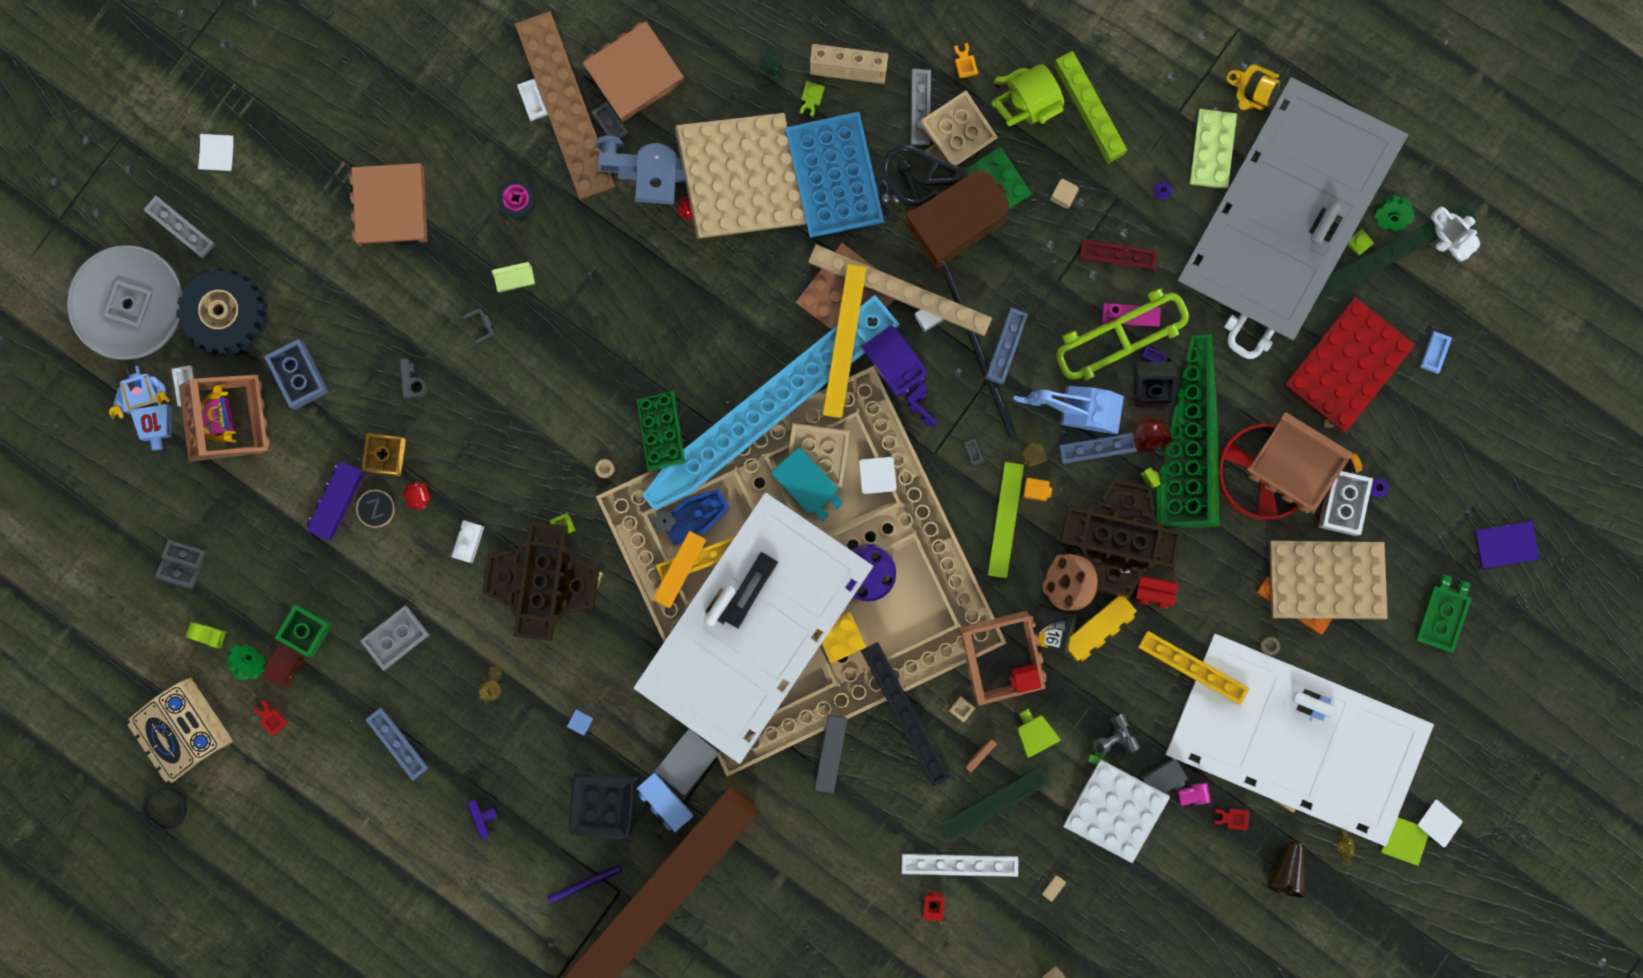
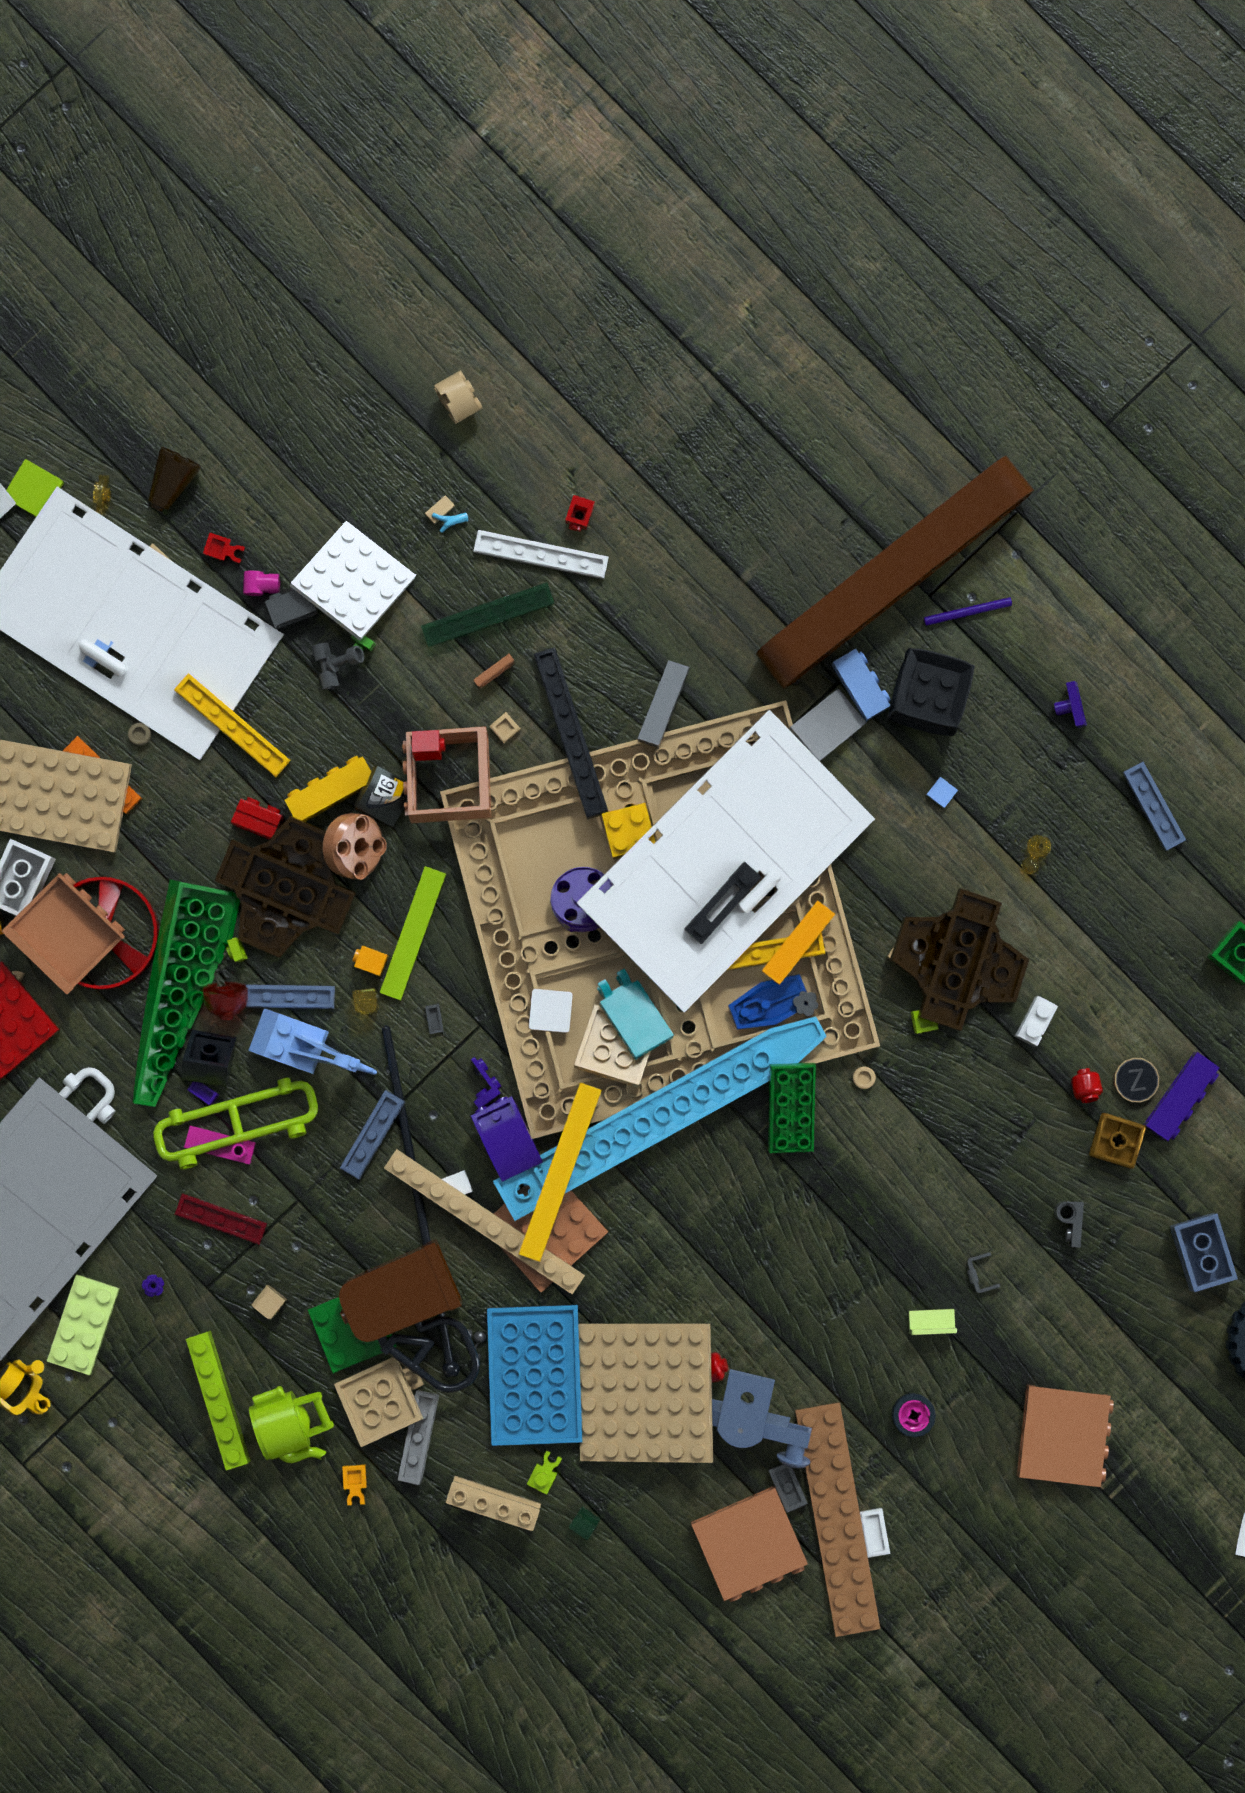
camera: 170 degrees left, 0 degrees up
light grey tile [360,605,430,671] -> none
lime torso [1016,708,1061,758] -> none
none -> medium azure bar [432,513,468,533]

